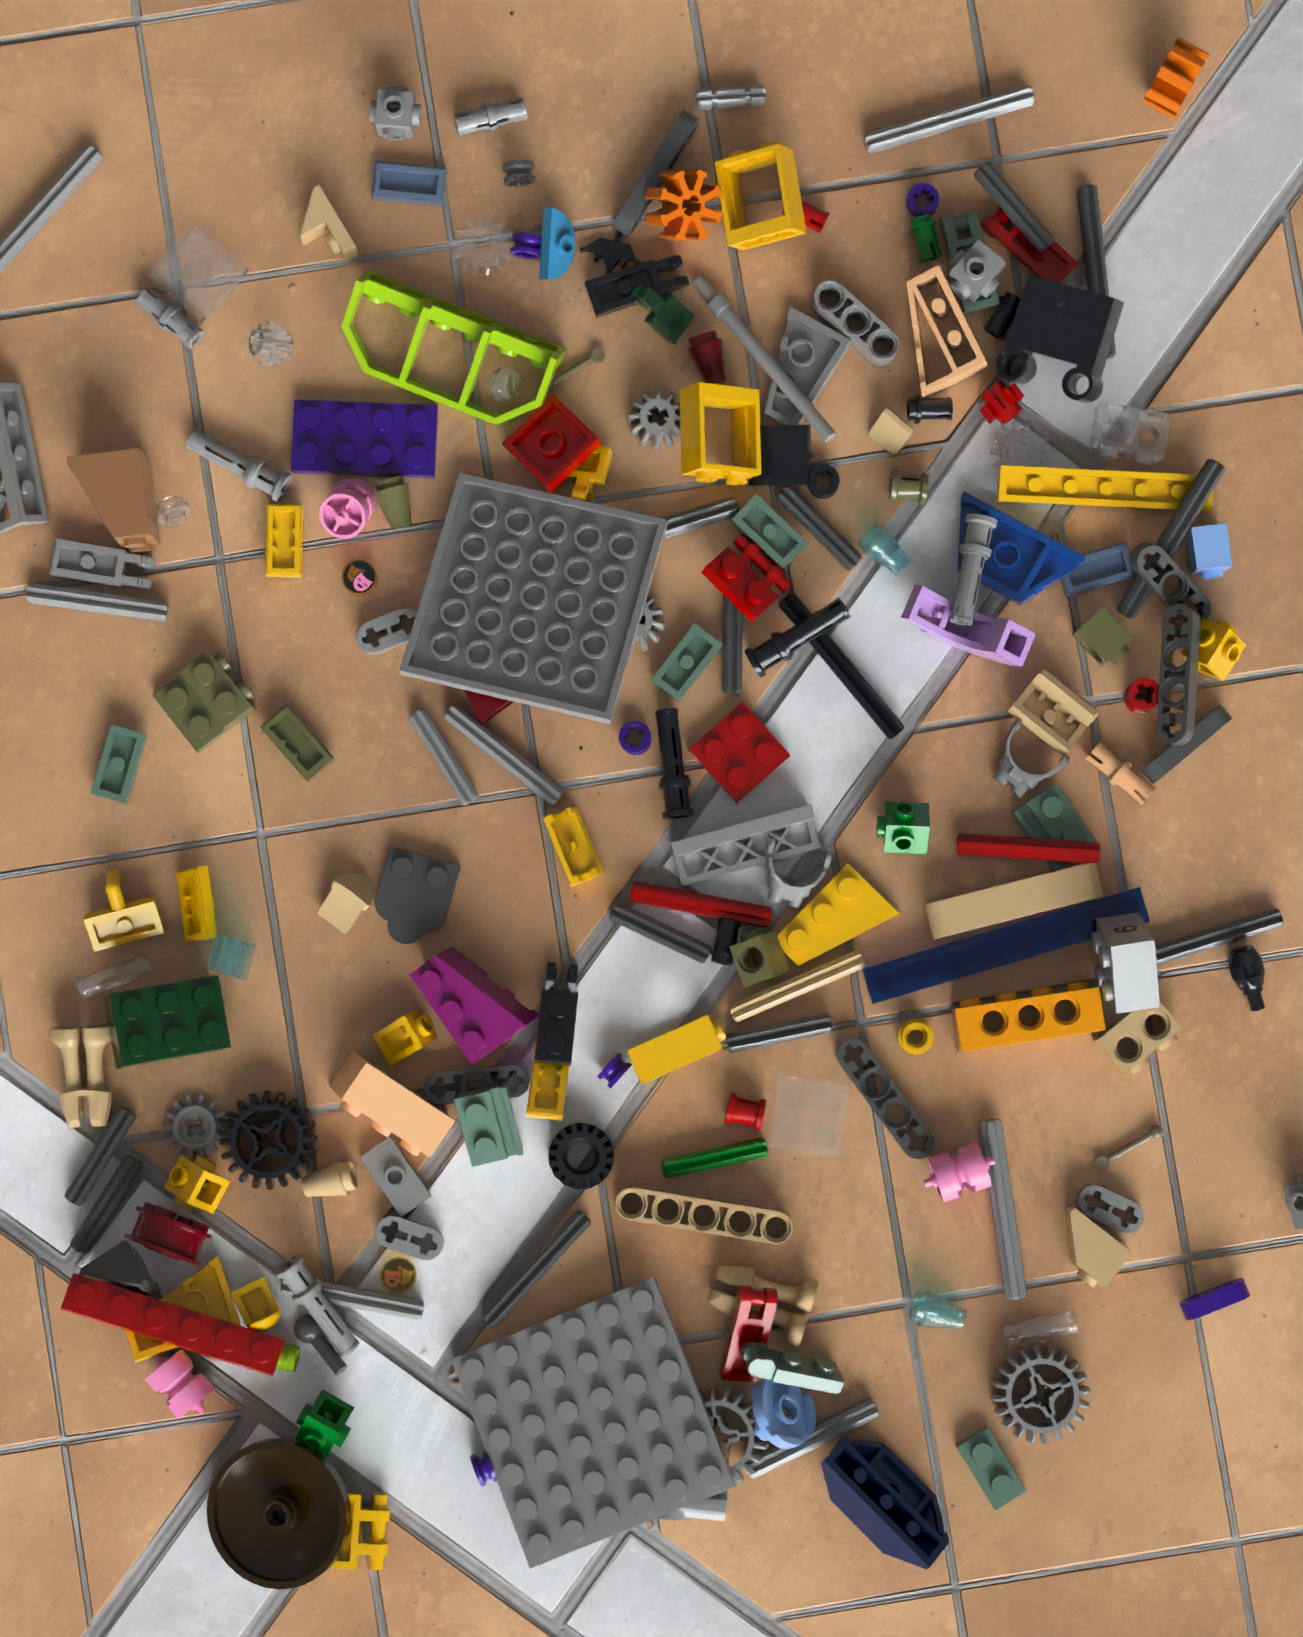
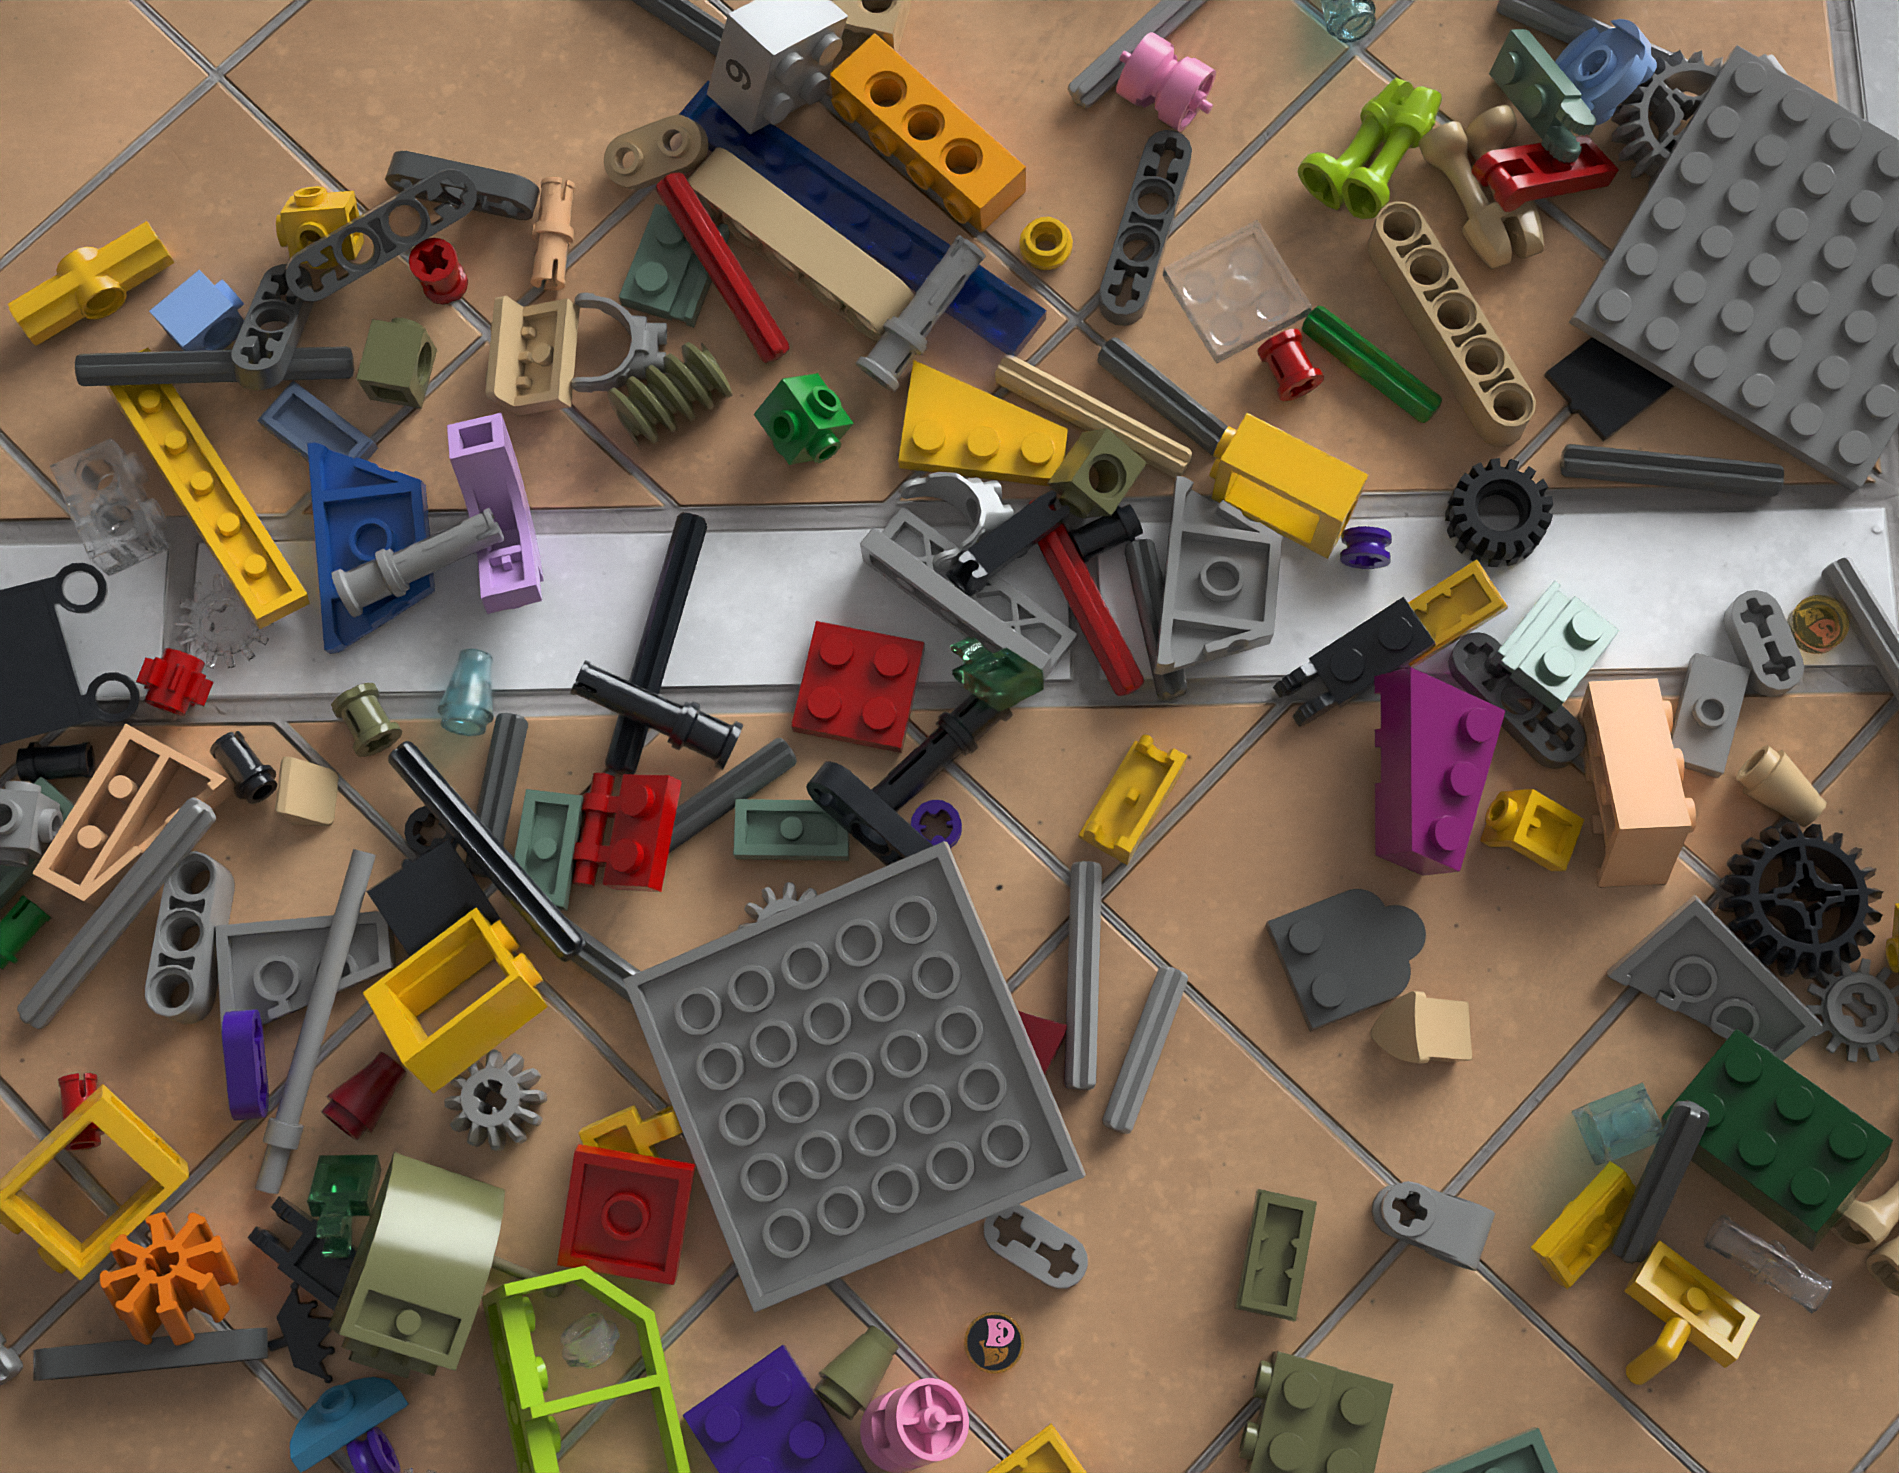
camera: 115 degrees left, 10 degrees down
none -> yellow piece [7,221,175,346]
none -> light grey axle [17,797,216,1029]
none -> dark purple beam [222,1009,269,1121]
none -> olive piece [328,1152,505,1378]
none -> black axle [388,741,586,962]
none -> tan plate [604,115,708,190]
none -> olive piece [607,342,733,447]
none -> black beam [806,761,933,866]
none -> light grey pin [856,235,986,393]
none -> black piece [946,490,1070,597]
none -> clear green plate [951,637,1044,712]
none -> light grey wing [1154,476,1282,675]
none -> lime piece [1297,77,1442,219]
none -> light grey piece [1371,1181,1495,1271]
none -> black piece [1544,337,1675,442]
none -> light grey wing [1607,895,1823,1061]
none -> dark grey axle [1611,1100,1709,1264]

